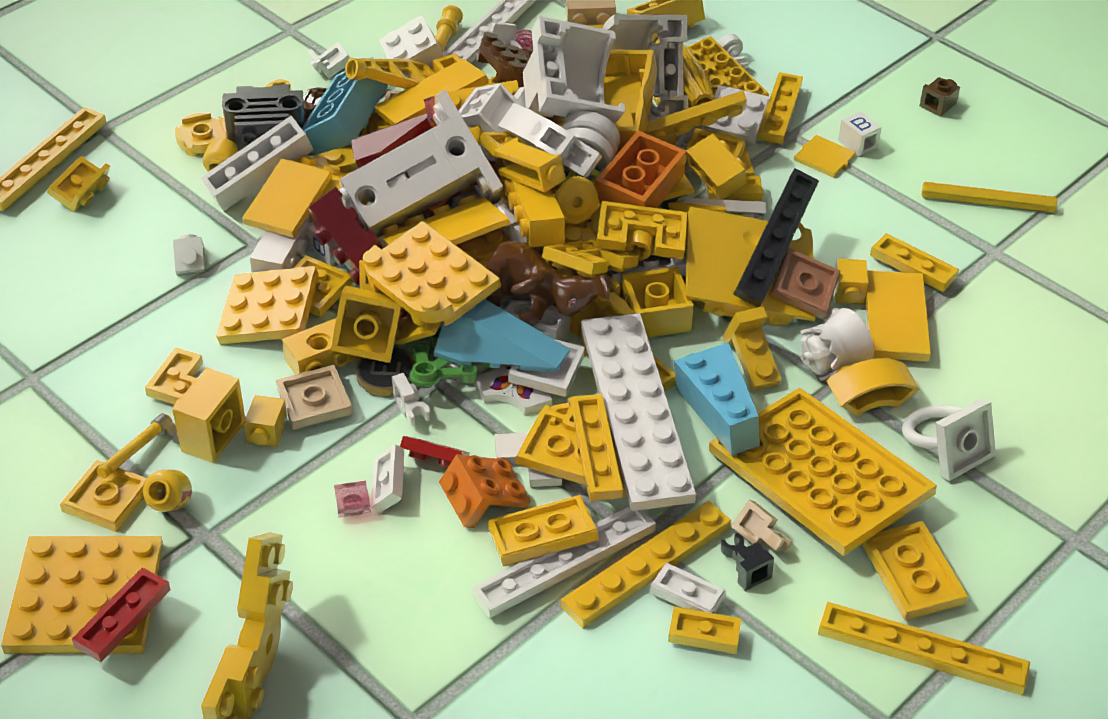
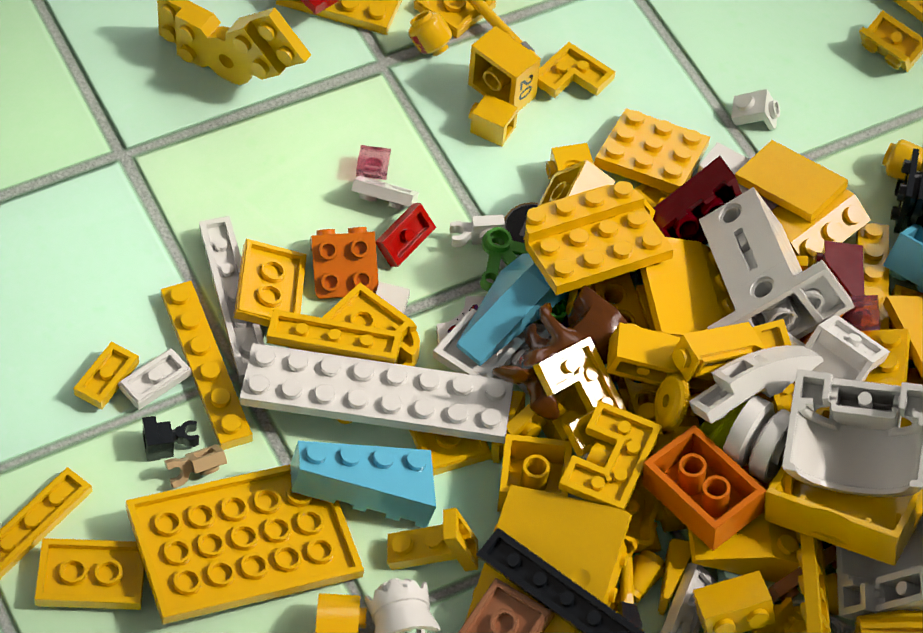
camera: 105 degrees right, 10 degrees up
white brick [200,116,313,211] -> none
tan plate [276,365,353,430] -> none

